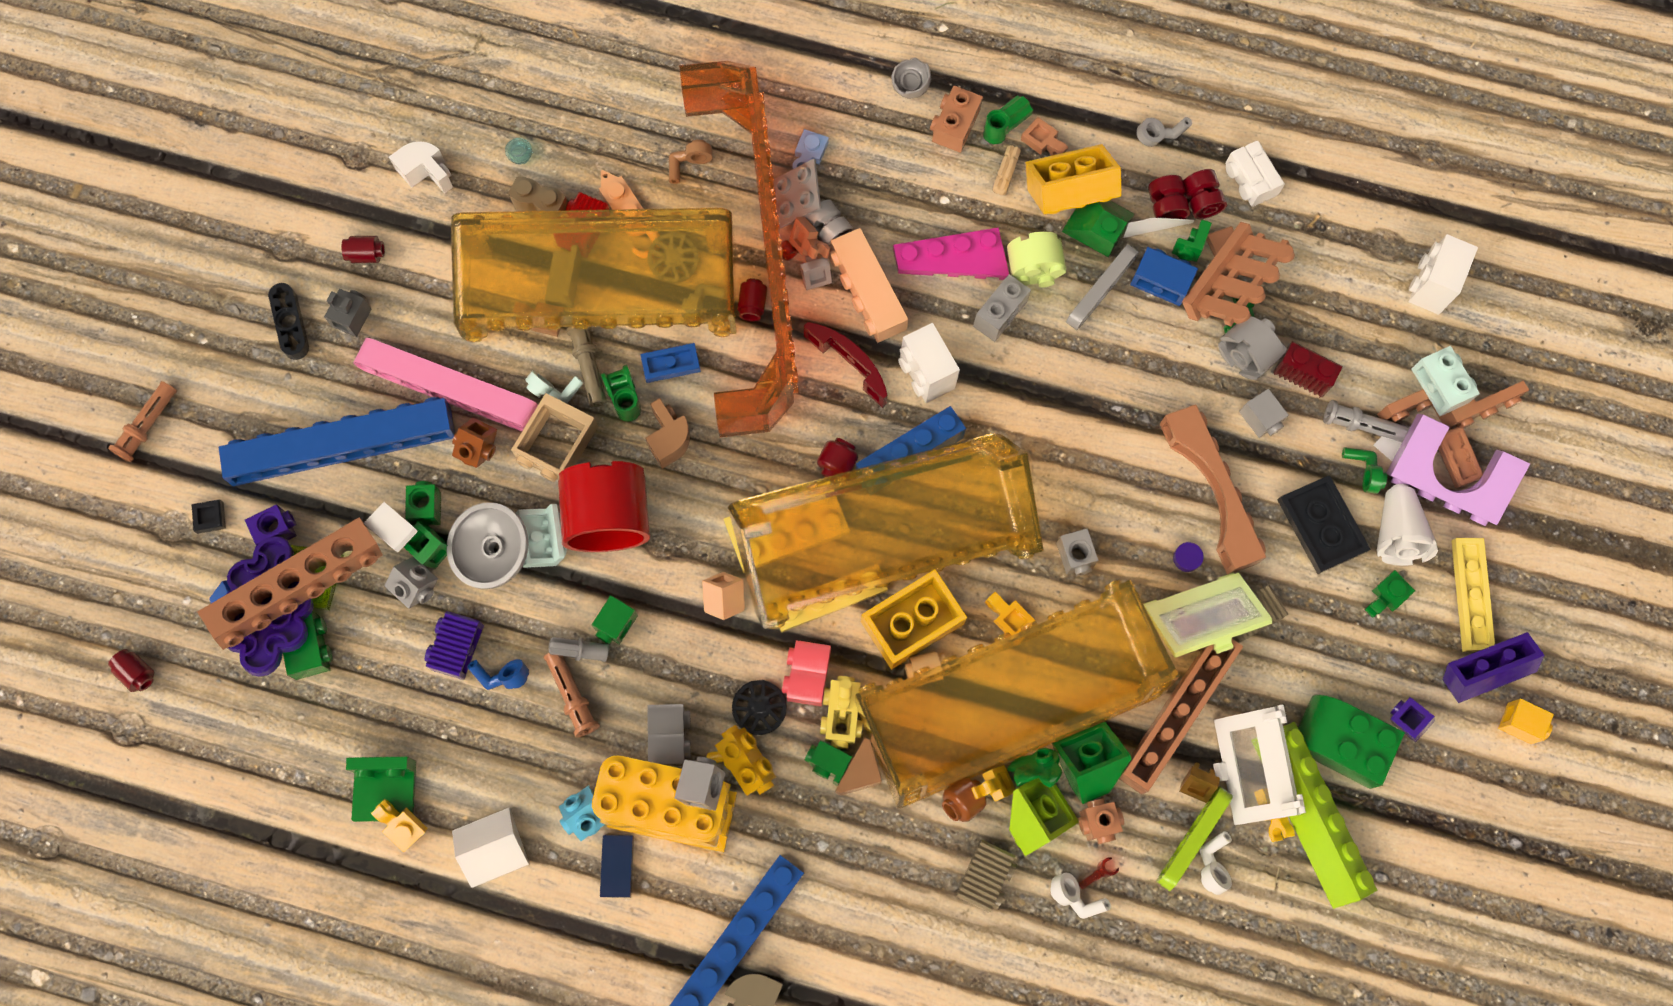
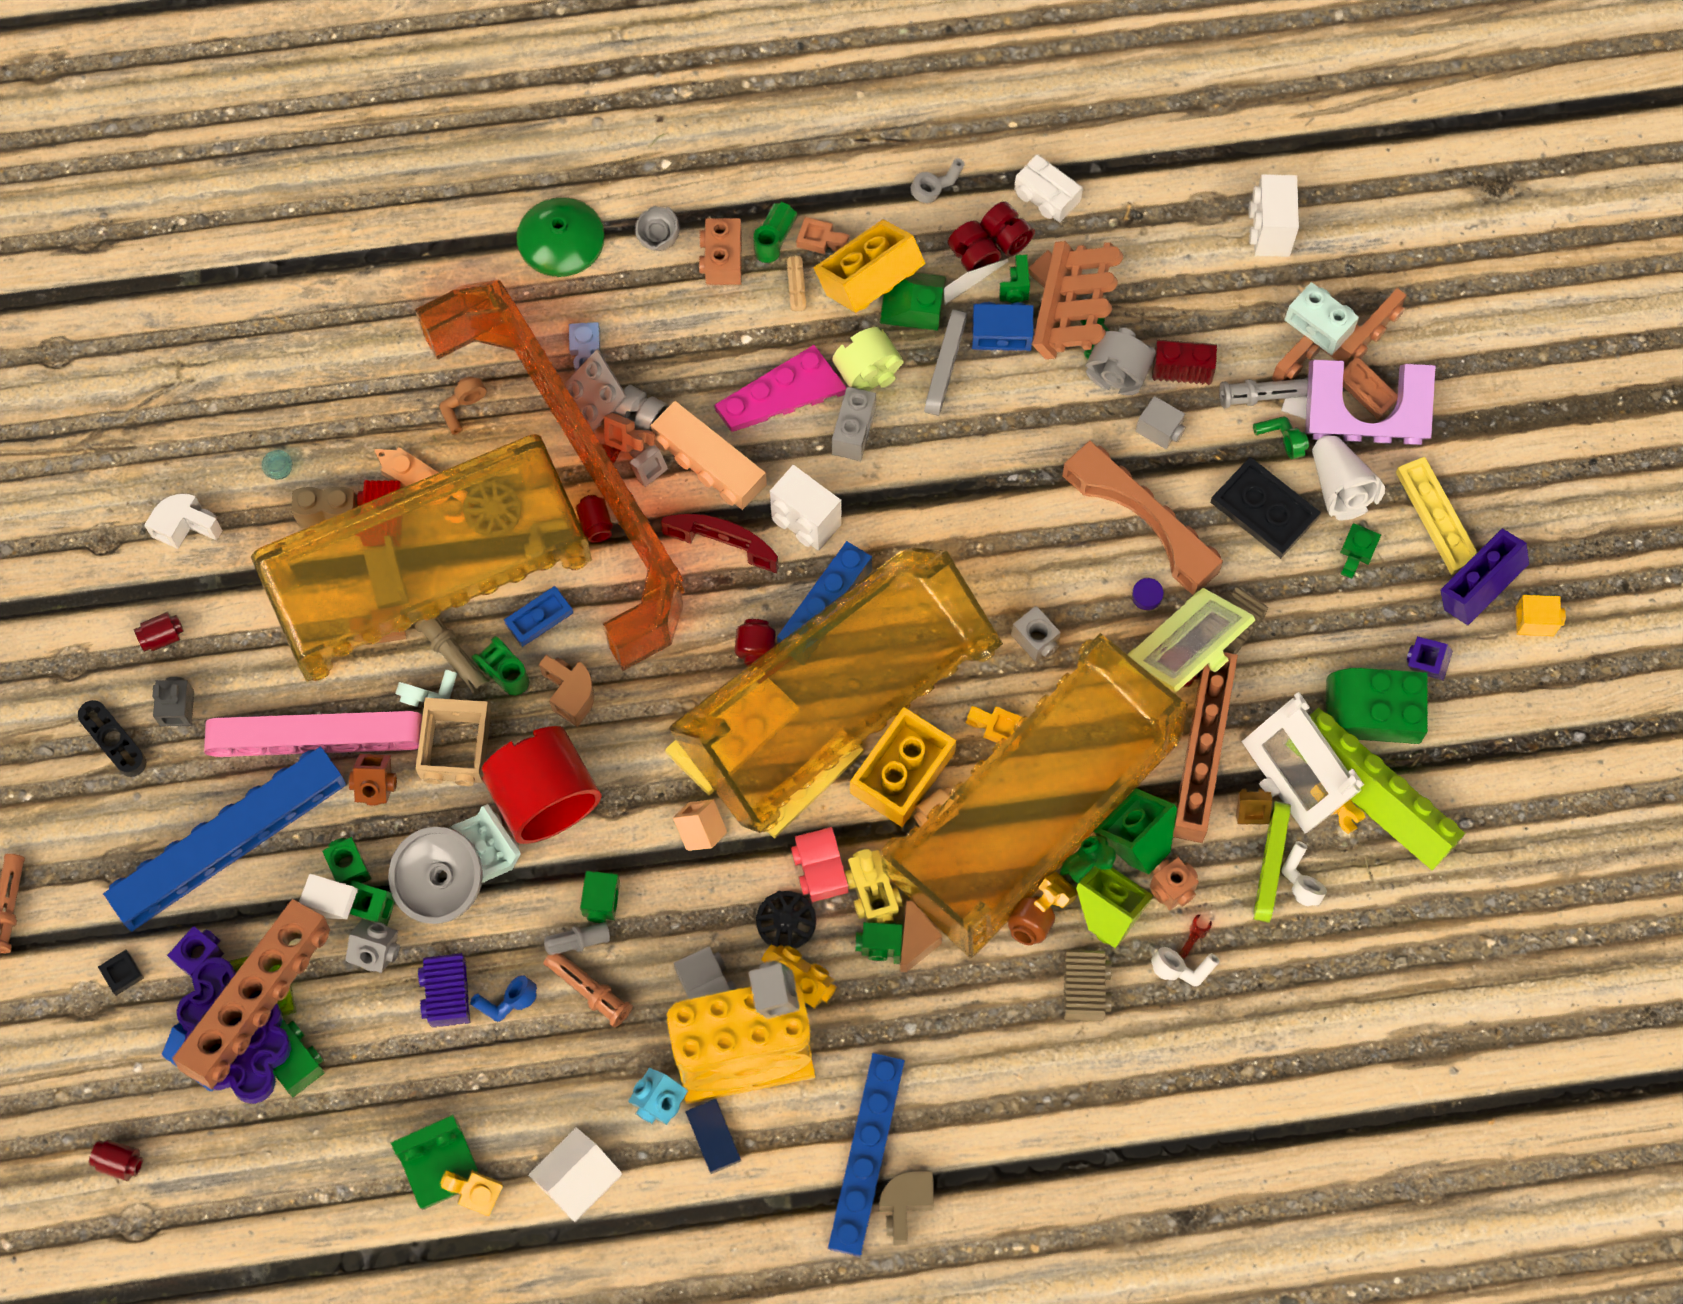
camera: 20 degrees left, 5 degrees down
none -> green dish [517,197,605,277]

